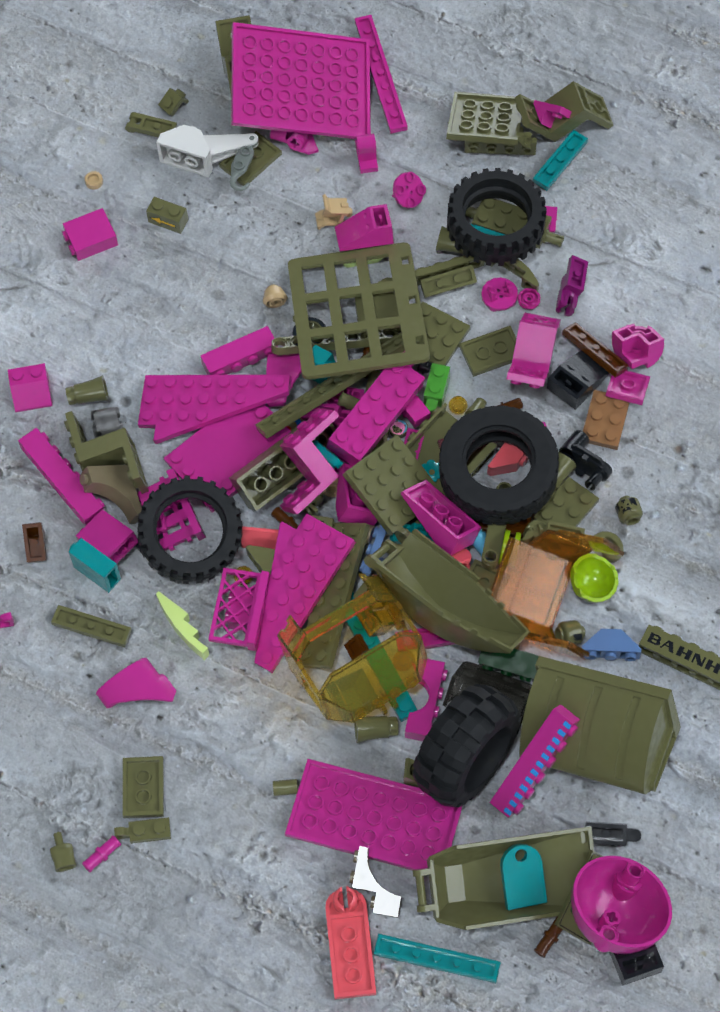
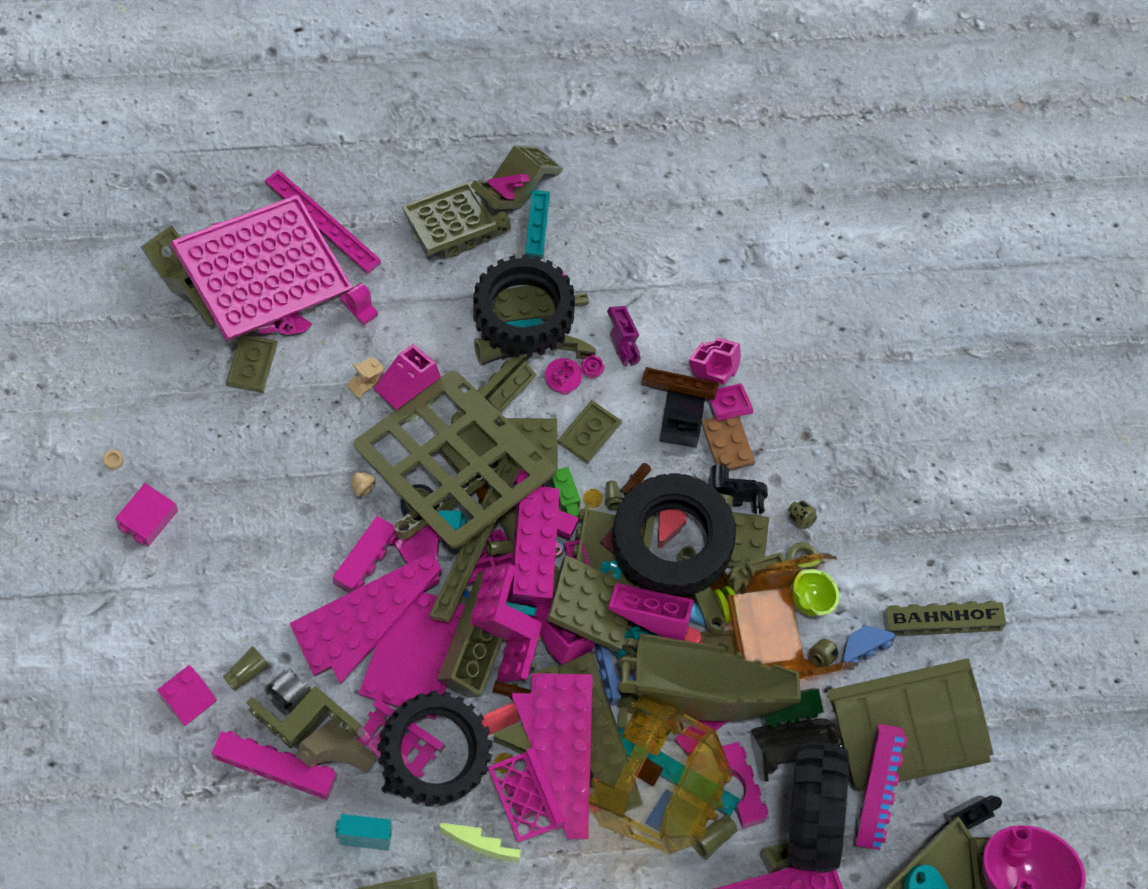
camera: 40 degrees left, 0 degrees up
reddish brown slope [22,522,47,562] -> none
dark pink brick [76,509,138,563] -> none
olive plate [125,112,177,138] -> none
olive brick [146,197,188,234] -> none
white slope [156,125,259,191] -> none
olive bracket [158,88,189,116] -> none
dark pink plate [392,172,426,208] -> none
dark pink bracket [506,312,561,388] -> none

